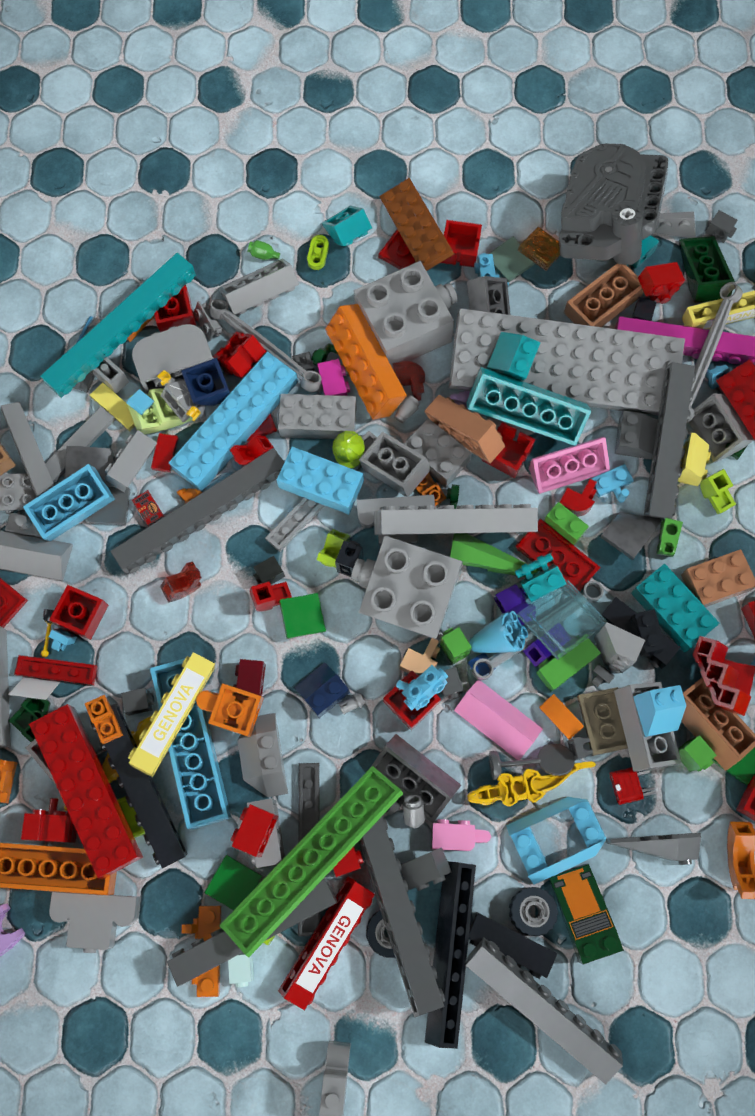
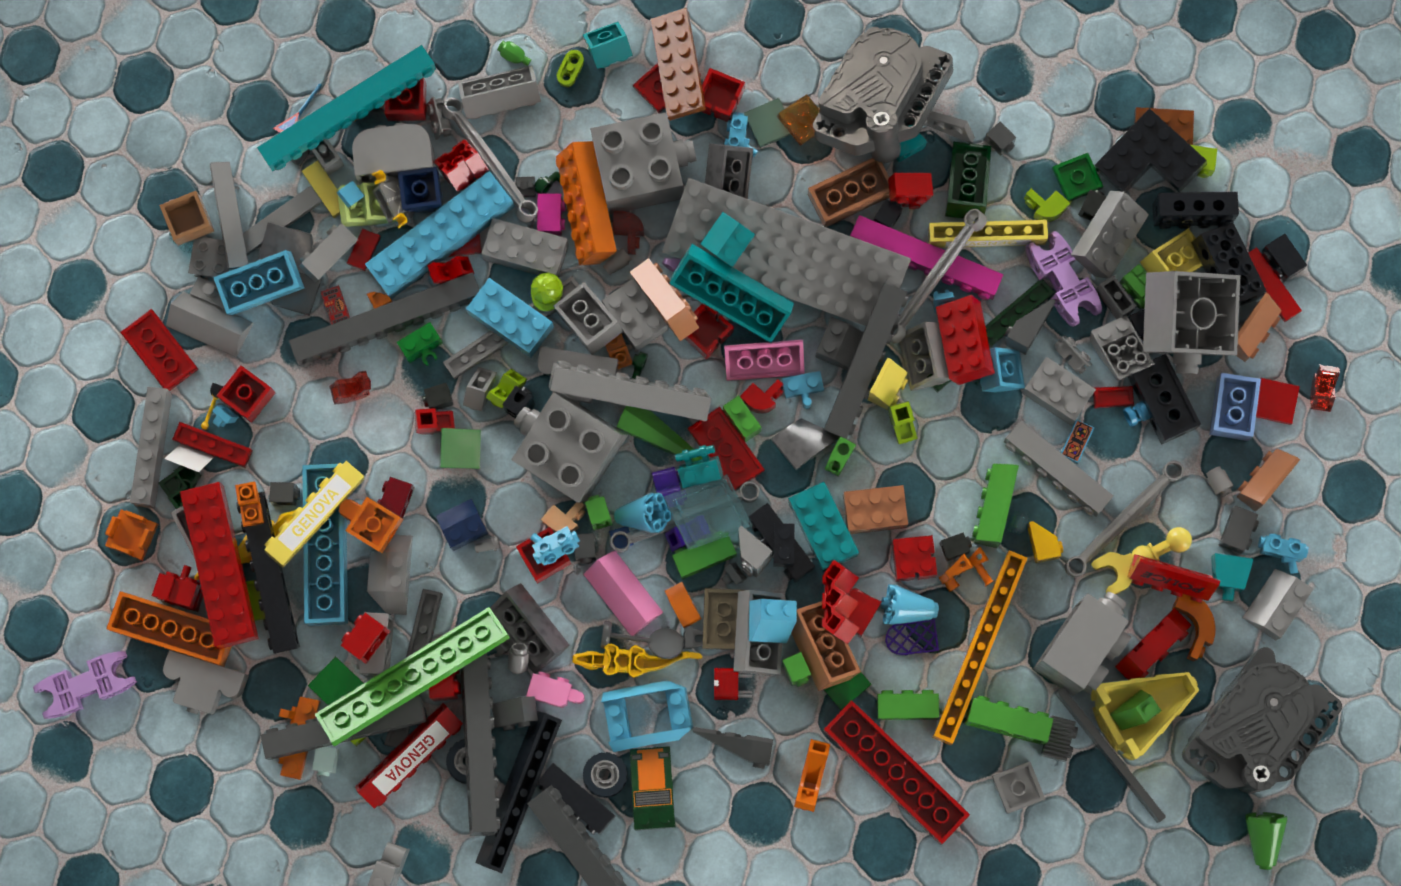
camera: 15 degrees right, 5 degrees up
none -> green brick [397,322,443,366]
none -> light grey slope [463,367,497,411]

